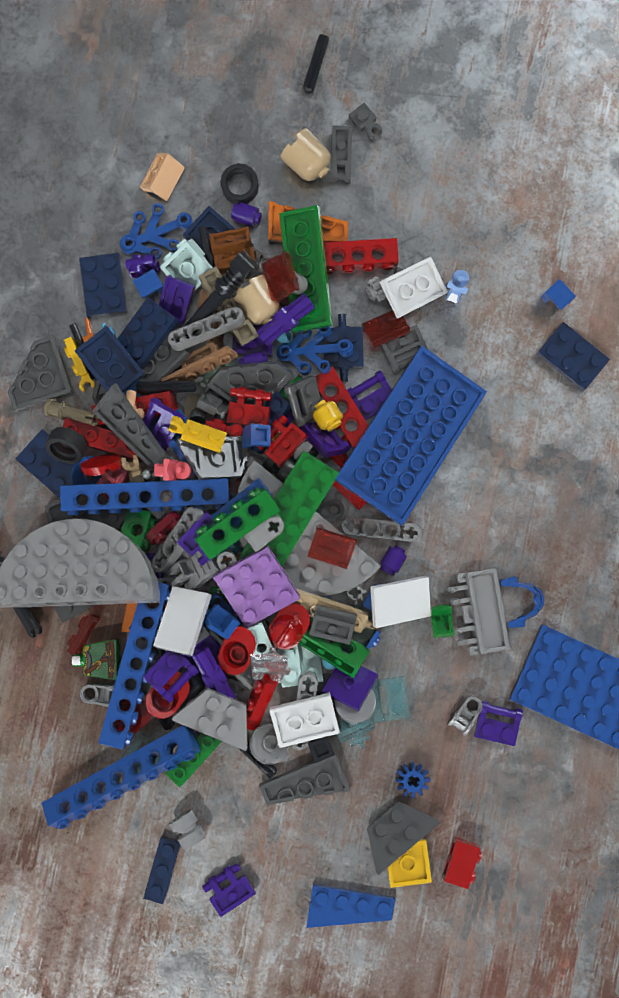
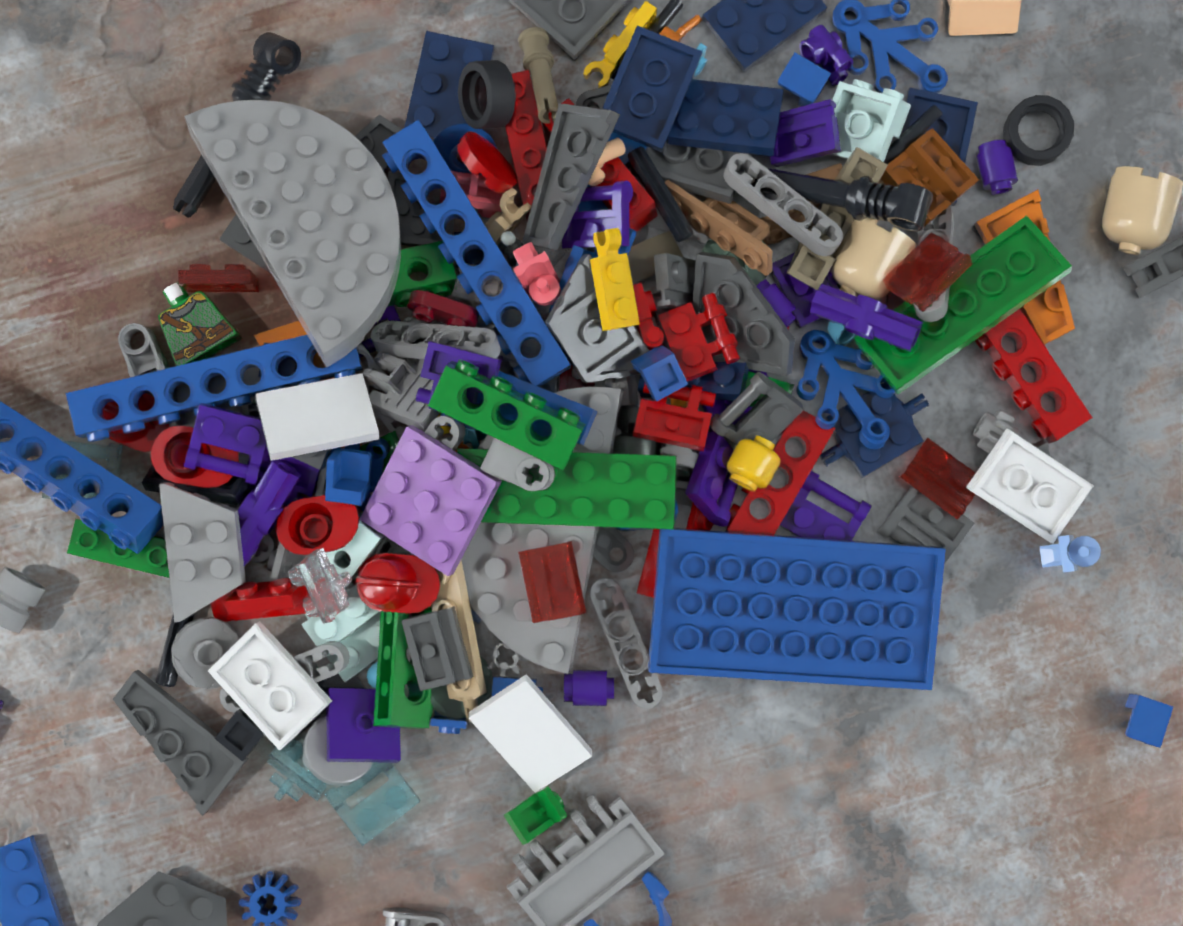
camera: 60 degrees right, 0 degrees up
dark grey hinge [189,381,207,424] -> none
dark blue plate [537,322,610,391] -> none

